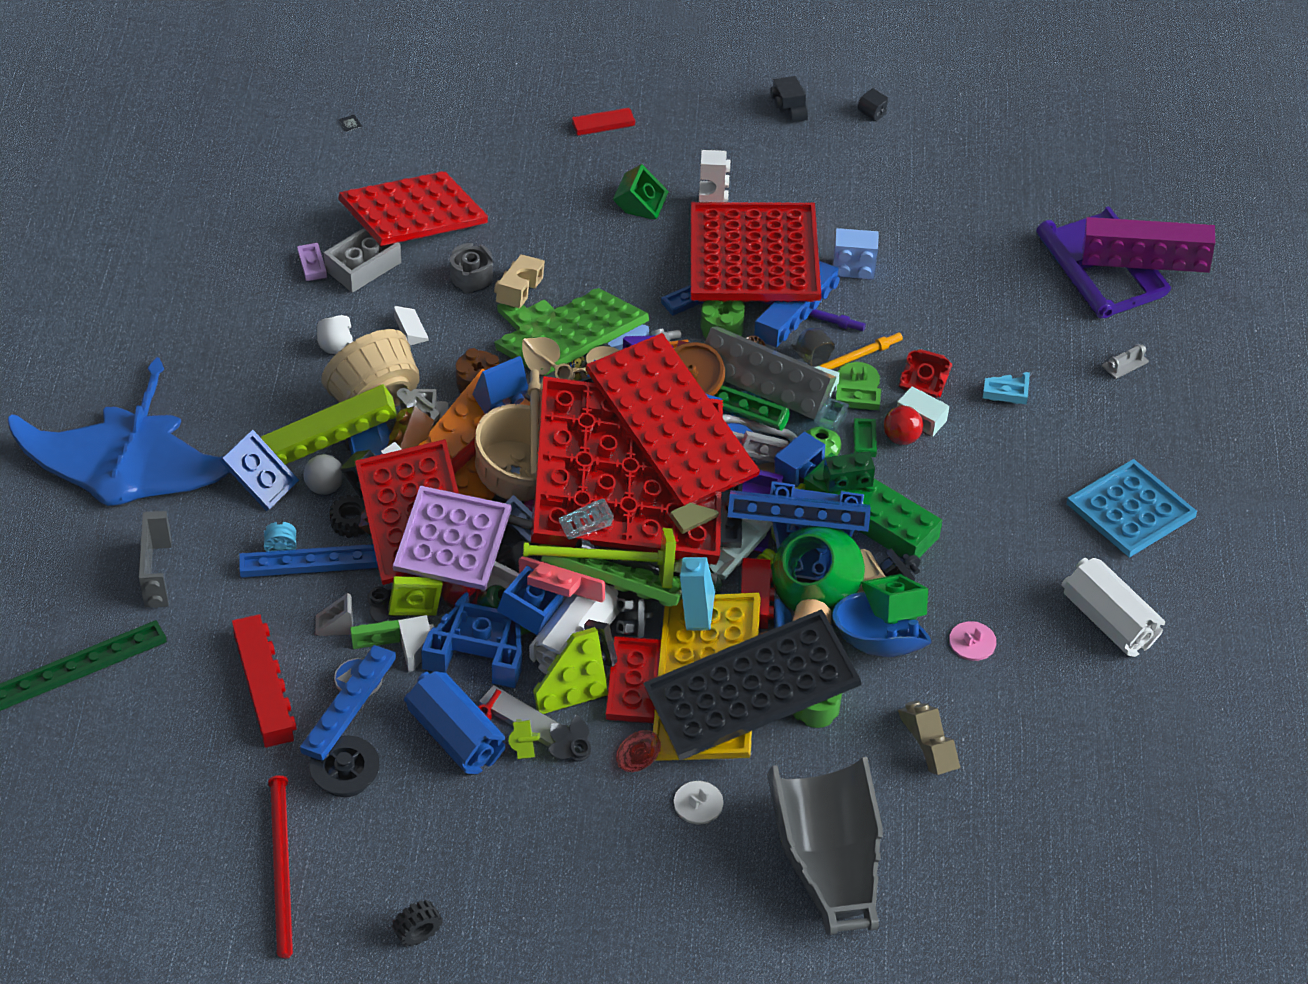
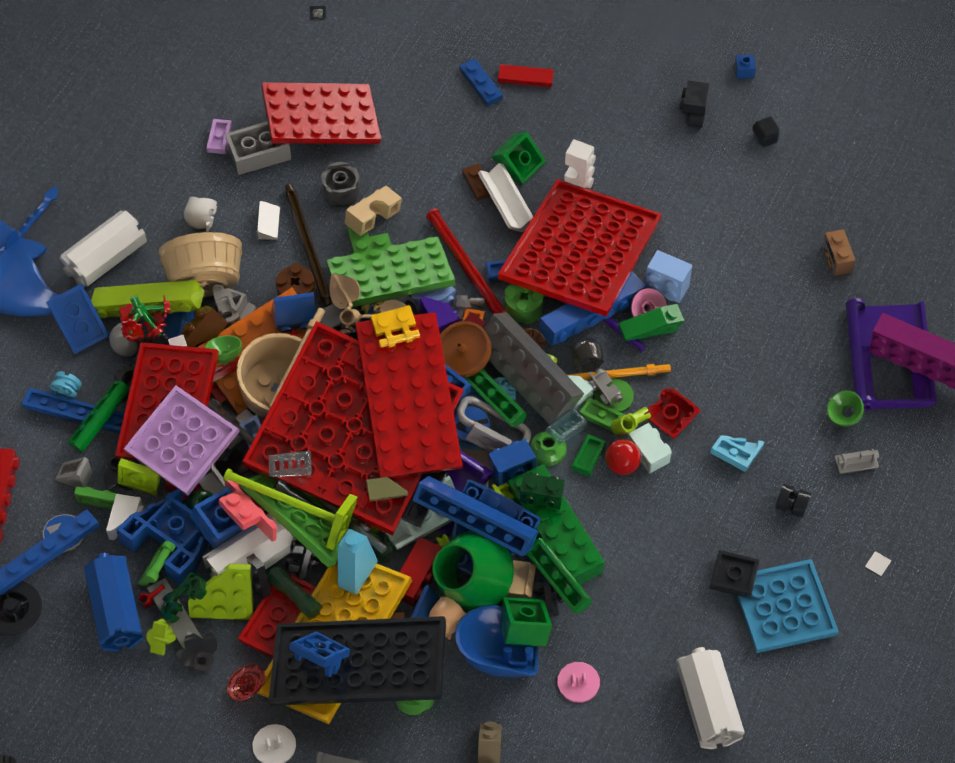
camera: 25 degrees right, 10 degrees up
none -> white brick [60,211,147,287]
none -> green brick [67,381,130,454]
none -> red plant [119,295,172,342]
none -> bright green plate [138,541,176,588]
none -> dark green helmet [161,572,207,624]
none -> bright green piece [205,335,242,364]
none -> clear green axle [267,566,323,620]
none -> dark brown piece [285,184,332,308]
none -> blue piece [289,631,350,677]
none -> yellow plate [371,305,420,348]
none -> red axle [426,209,506,314]
none -> blue plate [460,58,503,106]
none -> reddish brown plate [462,163,490,201]
none -> white panel [478,163,533,232]
none -> green brick [527,537,592,614]
none -> light grey hinge [589,369,623,409]
none -> lime pin [611,407,651,436]
none -> green slope [618,304,684,342]
none -> bright pink dish [631,288,667,317]
none -> black tile [709,550,760,599]
none -> blue plate [734,55,756,79]
none -> black wheel [775,483,811,518]
none -> medium nougat brick [822,229,855,276]
none -> bright green piece [827,390,864,427]
none -> white sticker [865,551,891,576]

